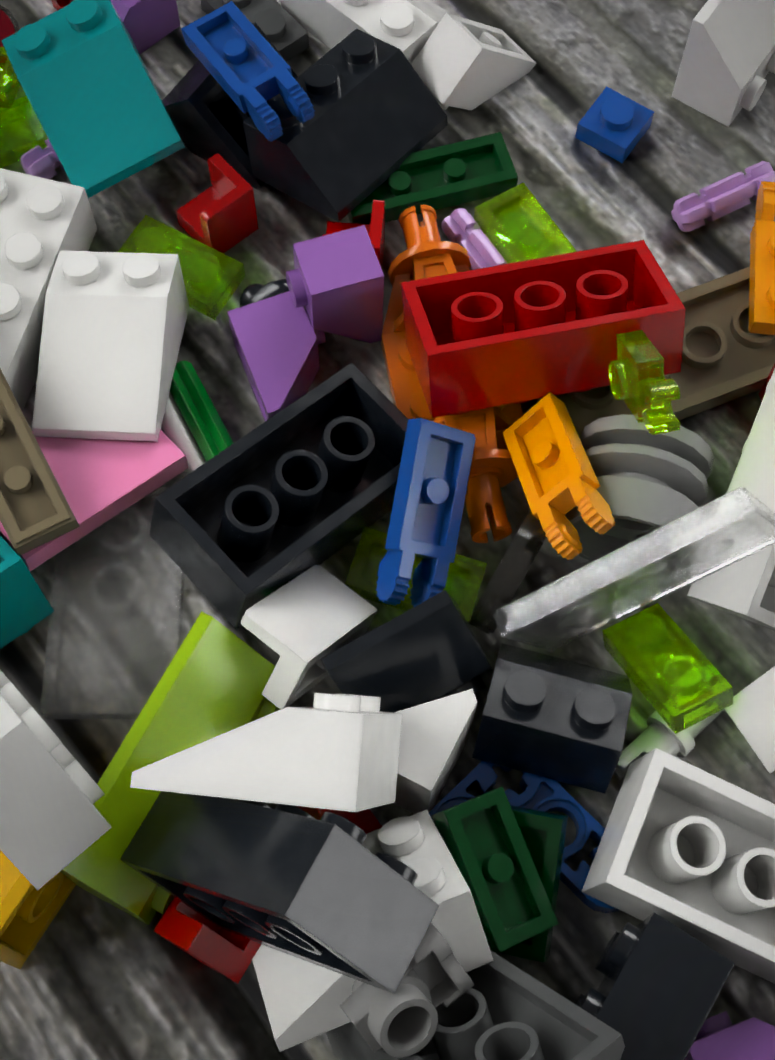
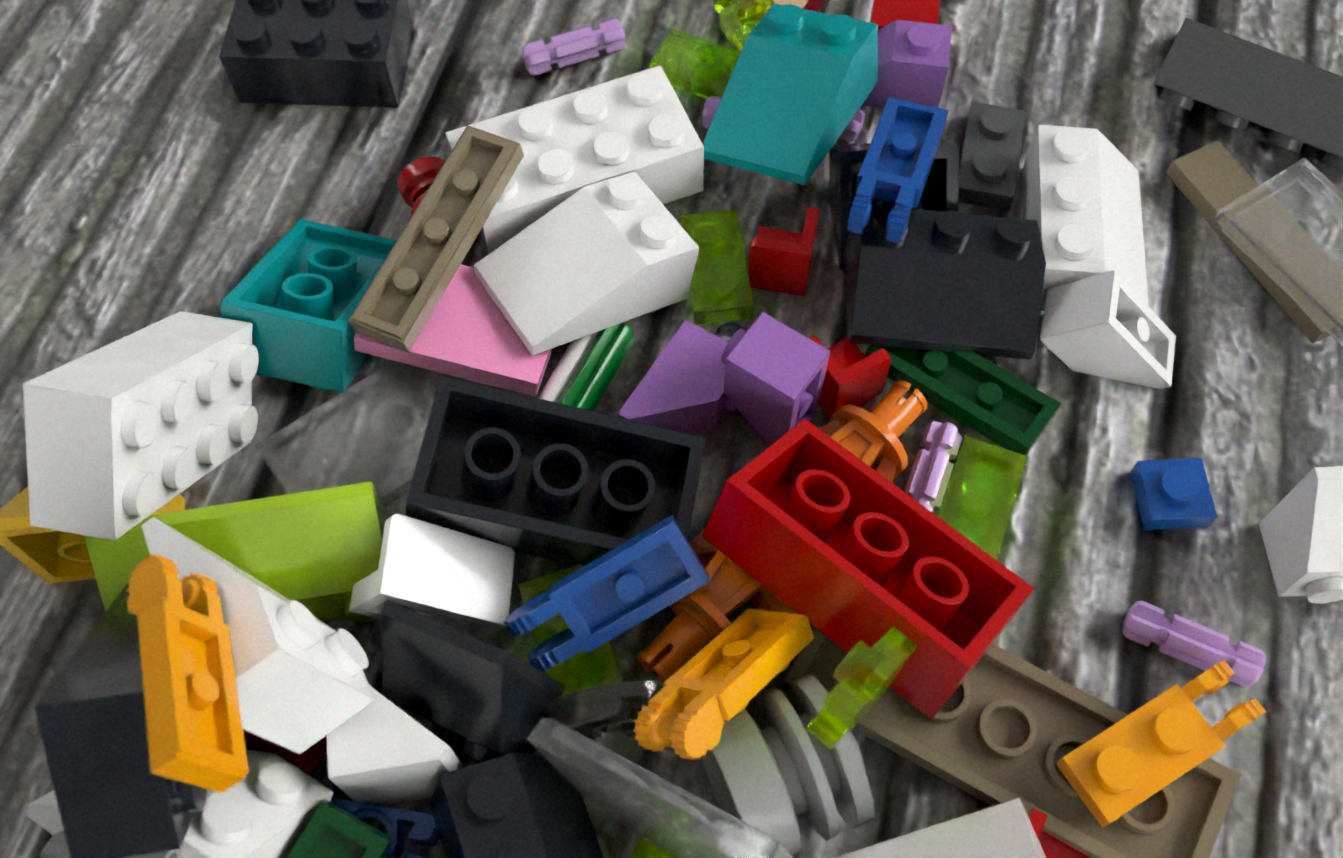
camera: 55 degrees right, 5 degrees down
none -> light orange hinge [126,554,249,793]

